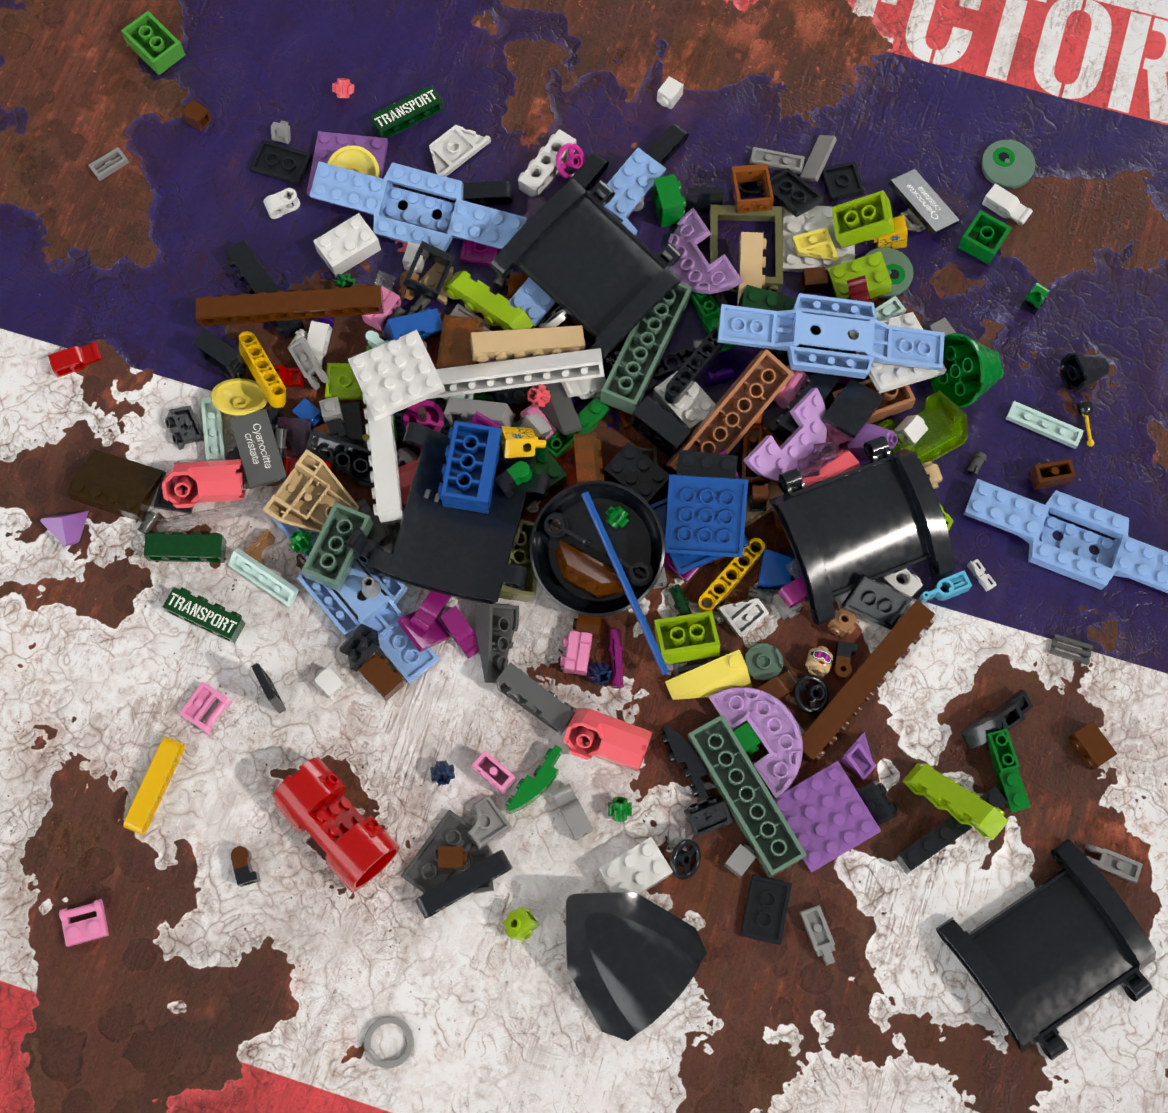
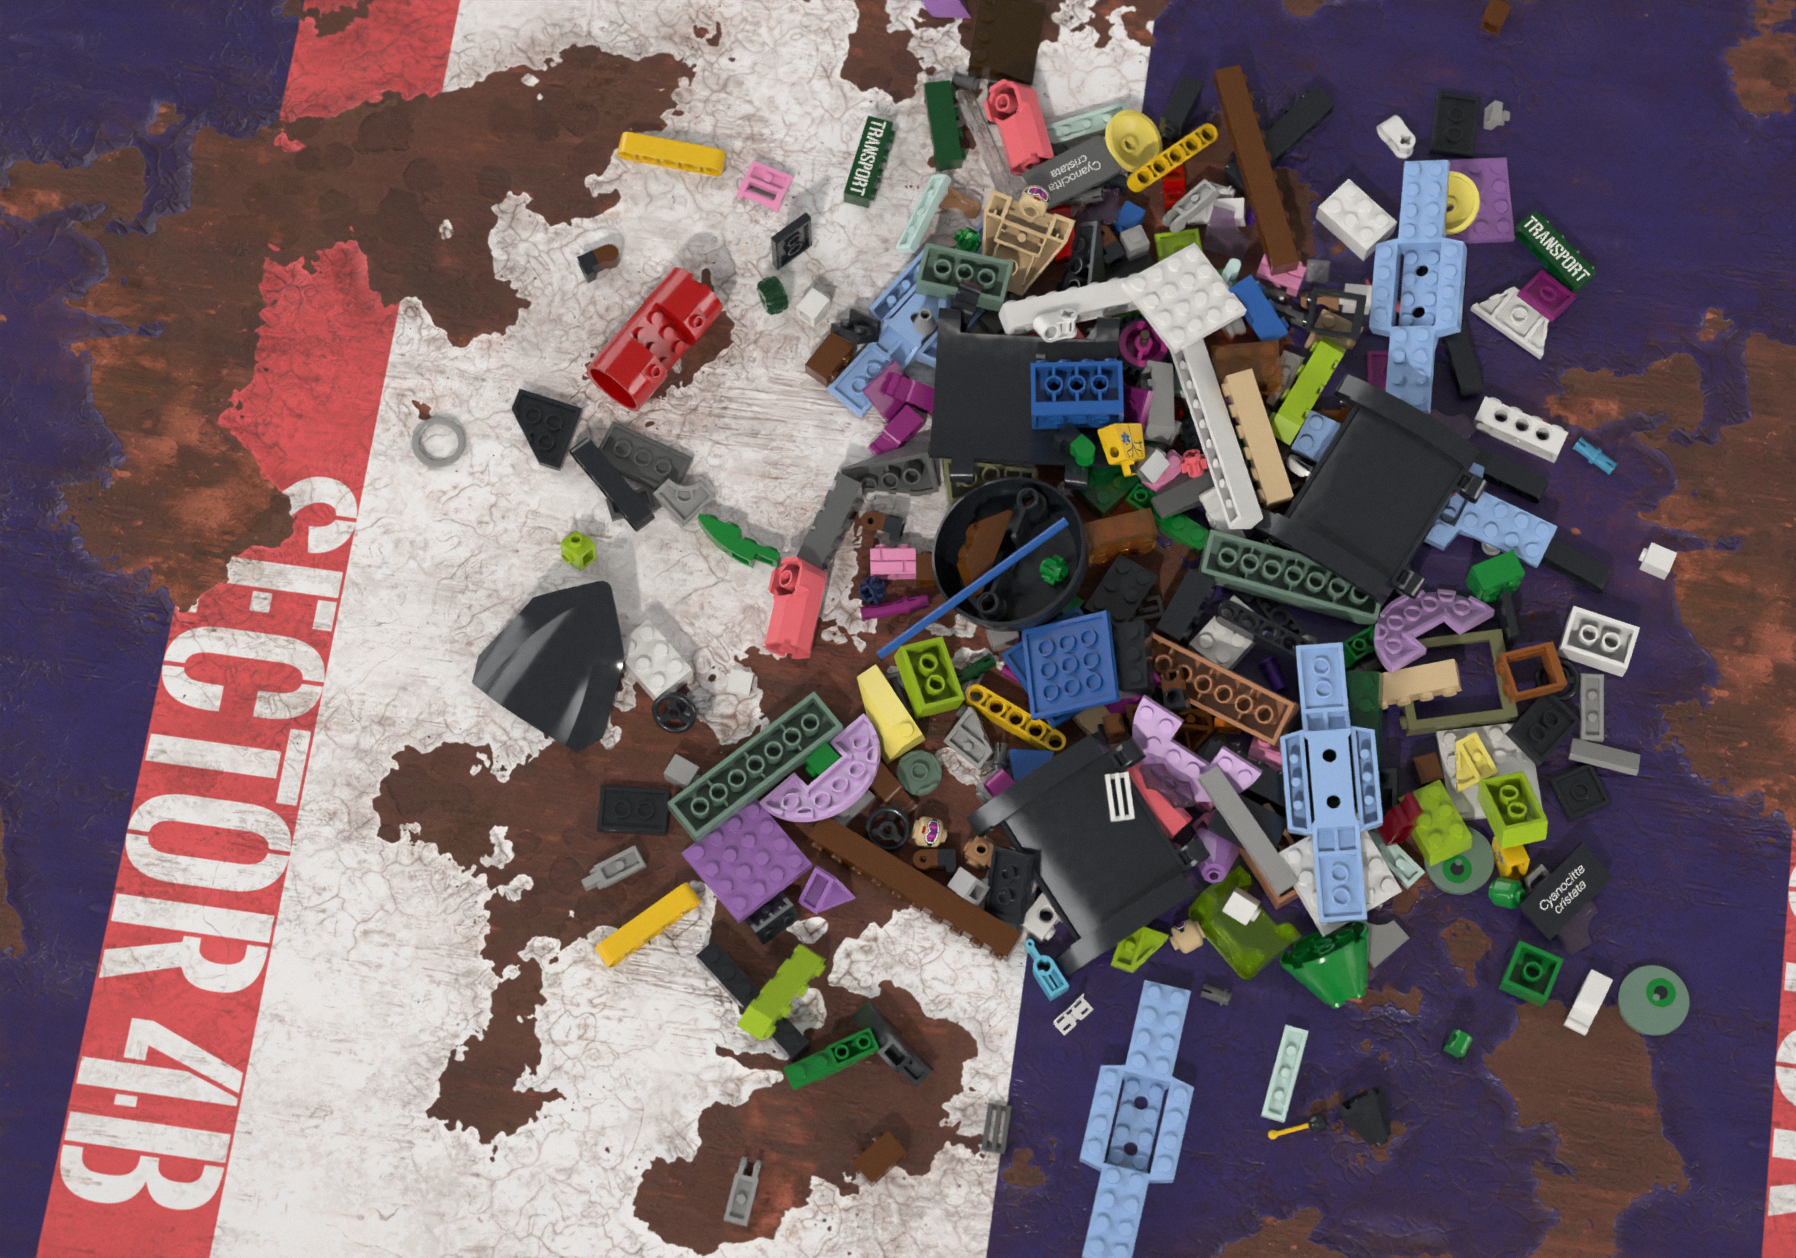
camera: 80 degrees right, 0 degrees up
bright pink plate [59,899,109,947] -> none
black bracket [165,405,204,450] -> none
coral gear [332,78,354,98] -> none
green gear [333,273,356,288] -> none
dark blue gear [430,760,455,786] -> none
reddish brown brick [438,846,468,870] -> none
bright pink brick [472,751,516,795] -> none
light grey piece [551,784,593,841] -> none
dark pink piece [556,143,585,179] -> none
green gear [608,797,632,822] -> none
black slope [660,725,708,801] -> none
black bracket [684,795,733,838] -> none
black panel [936,839,1156,1061] -> none
reddish brown brick [1028,459,1076,491] -> none
none -> black plate [512,389,583,471]
none -> yellow beam [595,882,702,968]
none -> white tile [727,669,754,697]
none -> clear green gear [757,276,789,315]
none -> leg [861,510,907,542]
none -> light grey brick [947,867,990,906]
none -> tan head [1018,185,1050,218]
none -> white piece [1033,309,1078,342]
none -> white tile [1104,772,1135,822]
none -> leg [1161,667,1191,714]
none -> light grey tile [1197,765,1298,896]
none -> clear purple tile [1202,205,1250,261]
none -> green head [1489,876,1526,909]
none -> magenta tile [1517,270,1577,322]
none -> white brick [1557,606,1640,677]
none -> dark azure pin [1573,437,1618,475]

